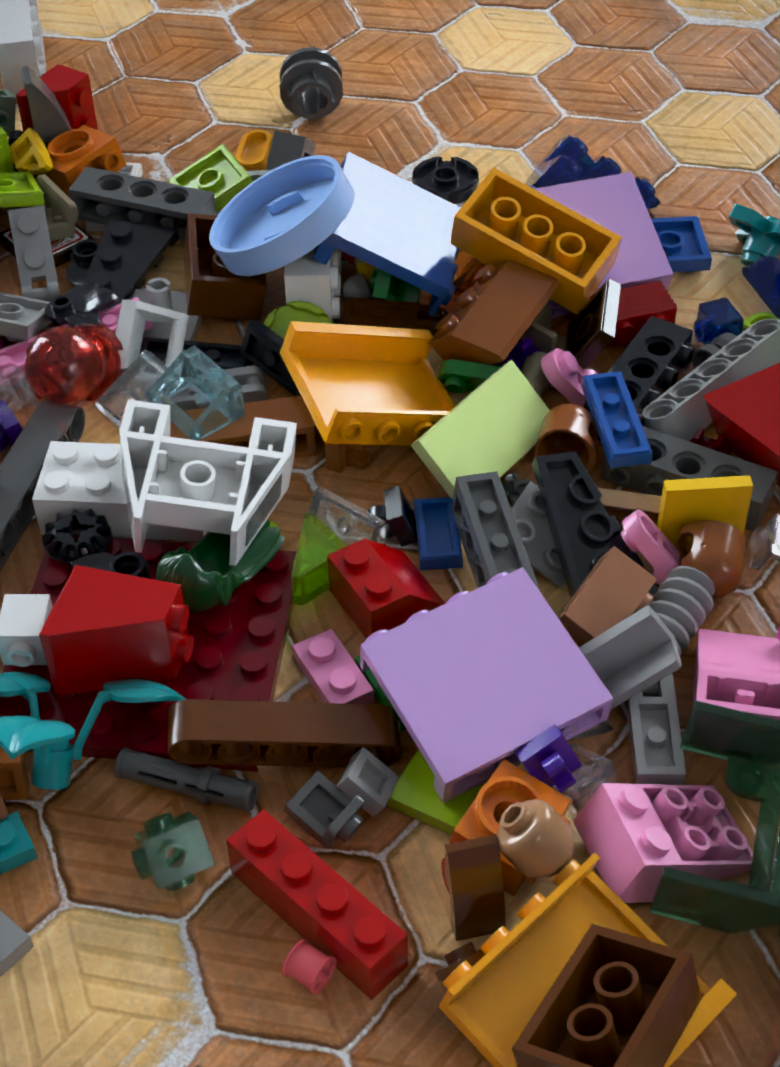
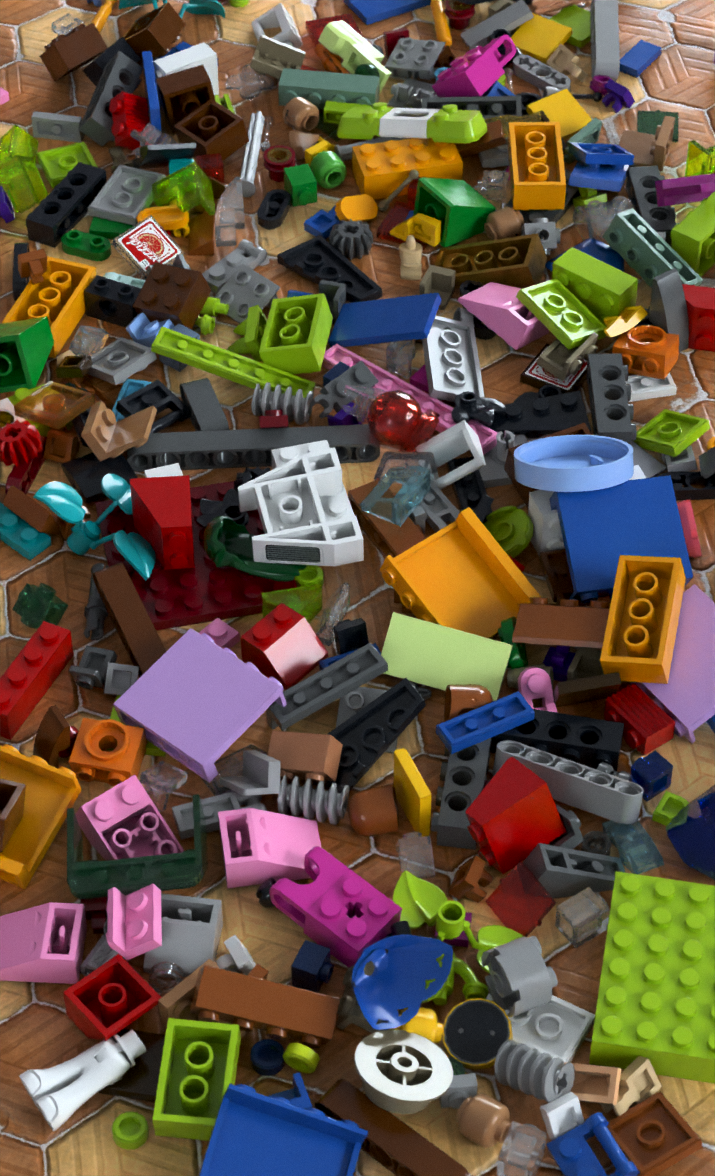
camera: 70 degrees right, 0 degrees up
light grey plate [8,205,60,302] -> none
medium nougat head [497,799,574,878] -> none
dark purple tile [515,724,583,793] -> none
tan tile [598,488,661,516] -> none
bright pink plate [621,509,680,585] -> none

